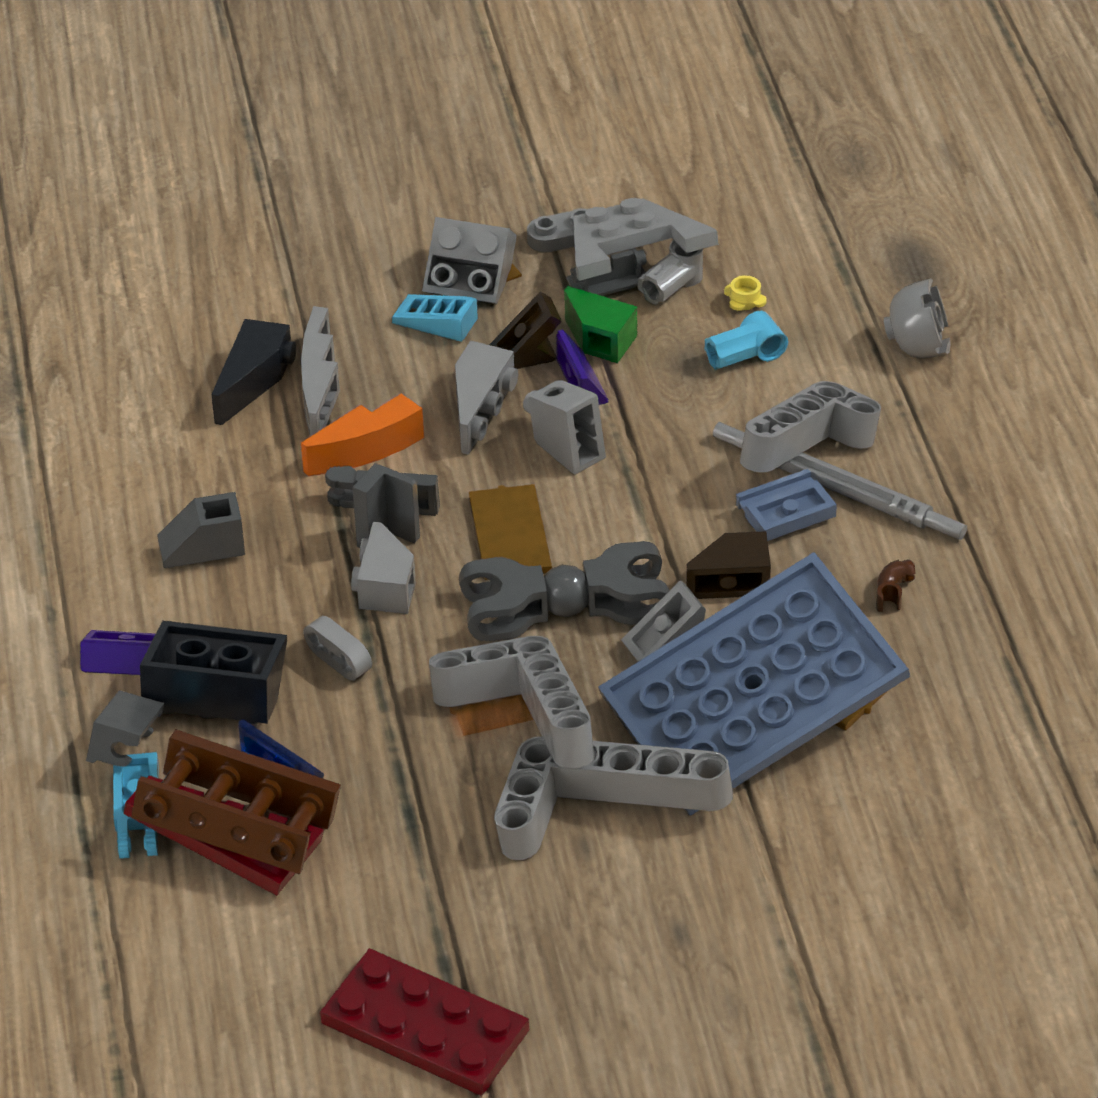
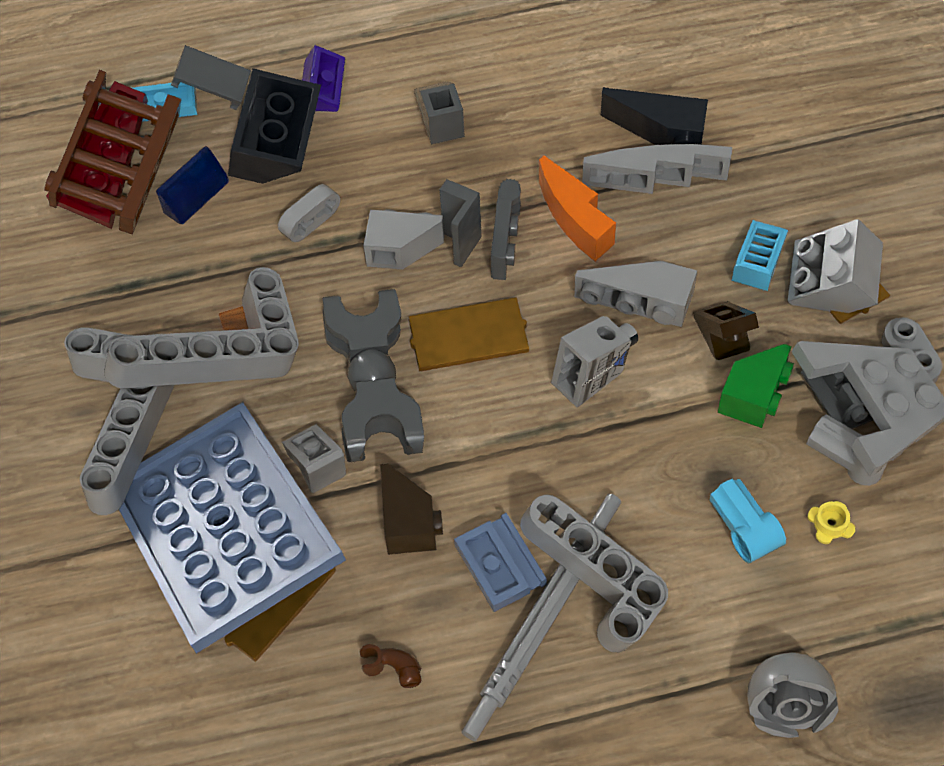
camera: 90 degrees right, 15 degrees up
dark purple slope [556,329,608,405] -> none

